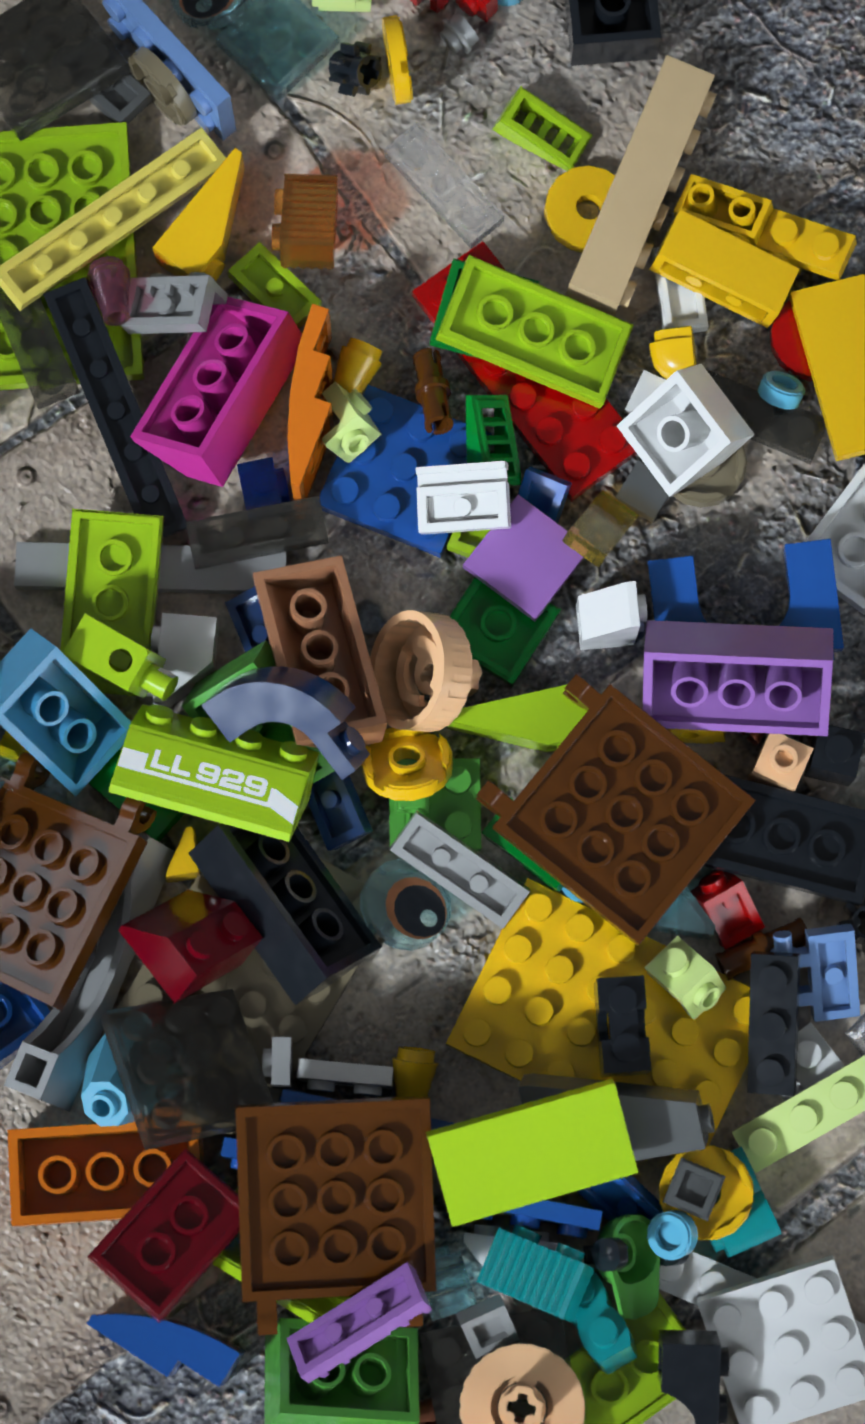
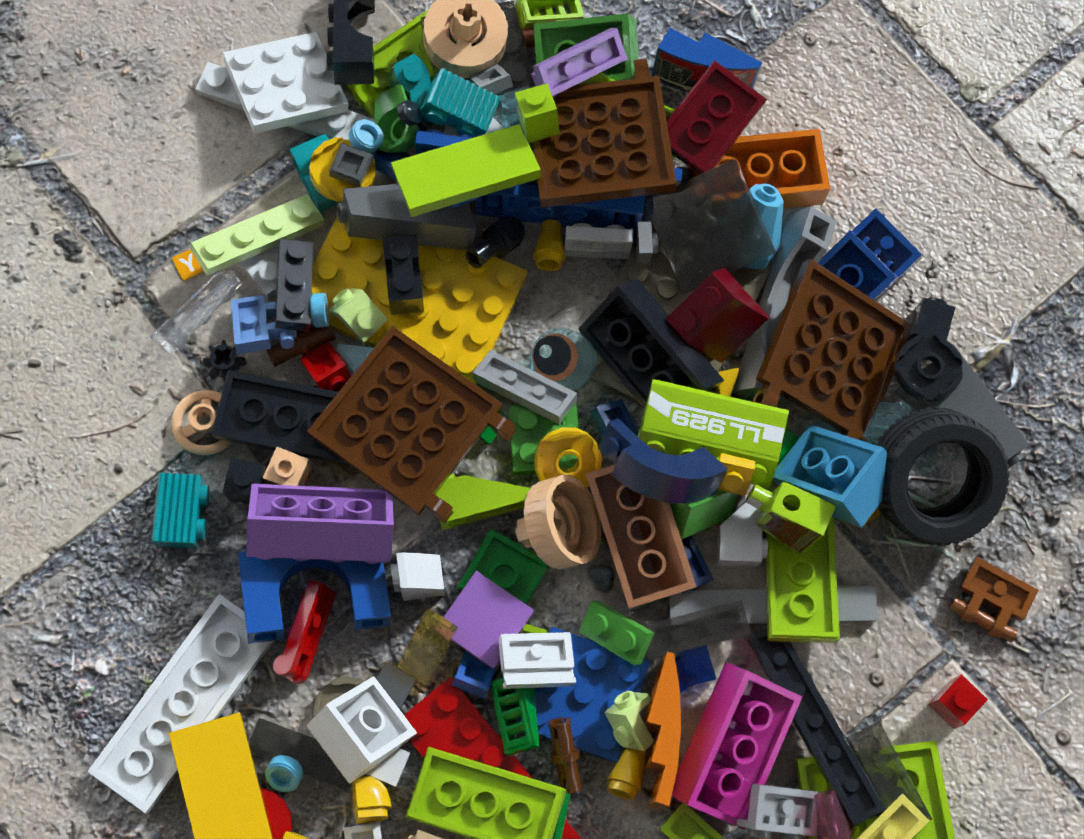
camera: 170 degrees right, 5 degrees down
none -> red plate [273,580,336,684]
none -> medium azure tile [310,293,329,328]
none -> black arm [465,216,525,268]
none -> lime brick [515,83,560,143]
none -> bright green plate [579,600,654,665]
none -> yellow plate [718,453,755,496]

